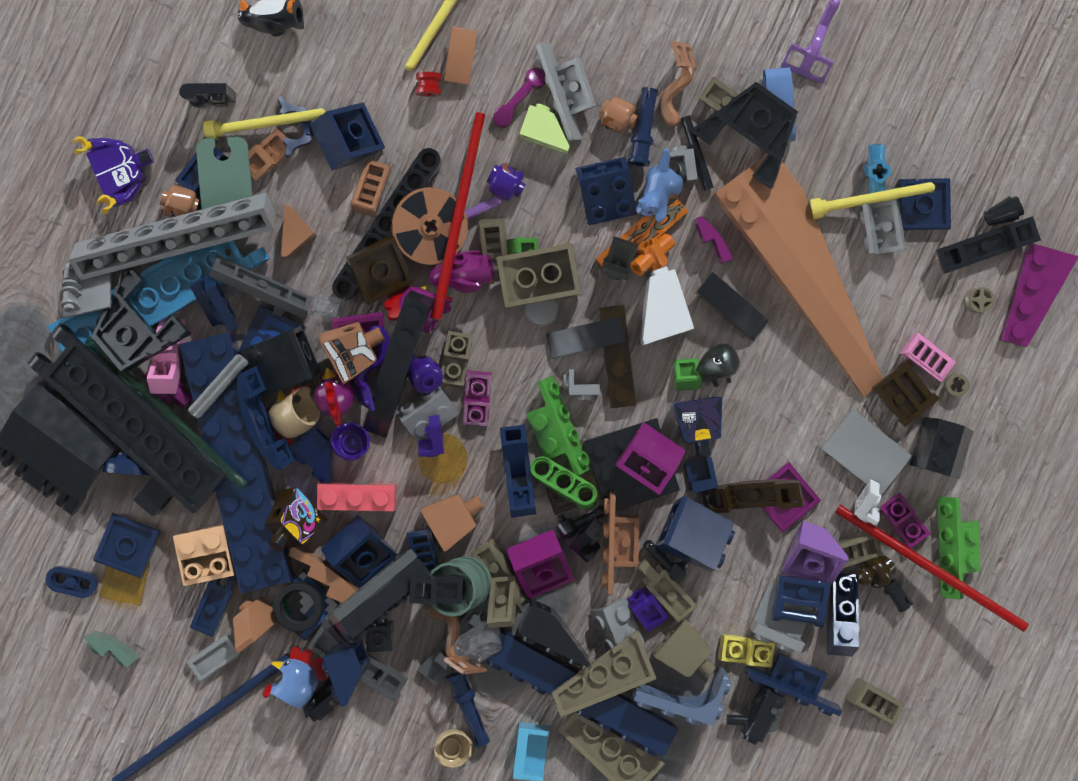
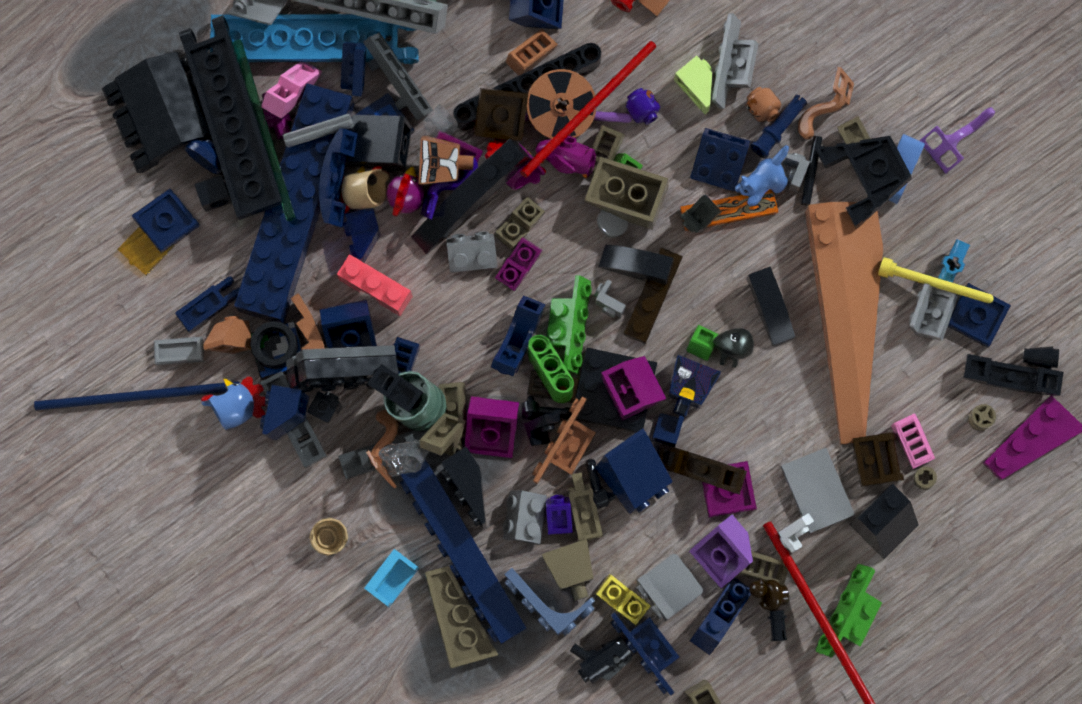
camera: 30 degrees right, 10 degrees down
dark blue plate [45,565,99,598] -> none
sand green slope [84,631,140,668] -> none
black wing [91,267,192,373] -> none
light nougat slope [173,524,235,586] -> none
torso [265,487,328,552] -> none
nougat slope [281,205,317,259] -> none
black hinge [303,678,340,722] -> none
dark purple hair [331,422,370,461] -> none
dark purple head [408,356,443,393] -> none
clear yellow tile [417,433,468,484] -> none
dark purple bracket [418,415,444,457] -> none
nougat torso [420,493,485,552] -> none
dark blue pin [446,671,490,748] -> none
magenta bar [493,67,546,128] -> none
dark tan wing [551,630,656,717] -> none
orange axle [630,234,675,276] -> none
white slope [639,267,694,345] -> none
magenta slope [694,216,733,264] -> none
dark blue plate [772,575,830,628] -> none
magenta slope [879,492,931,549] -> none

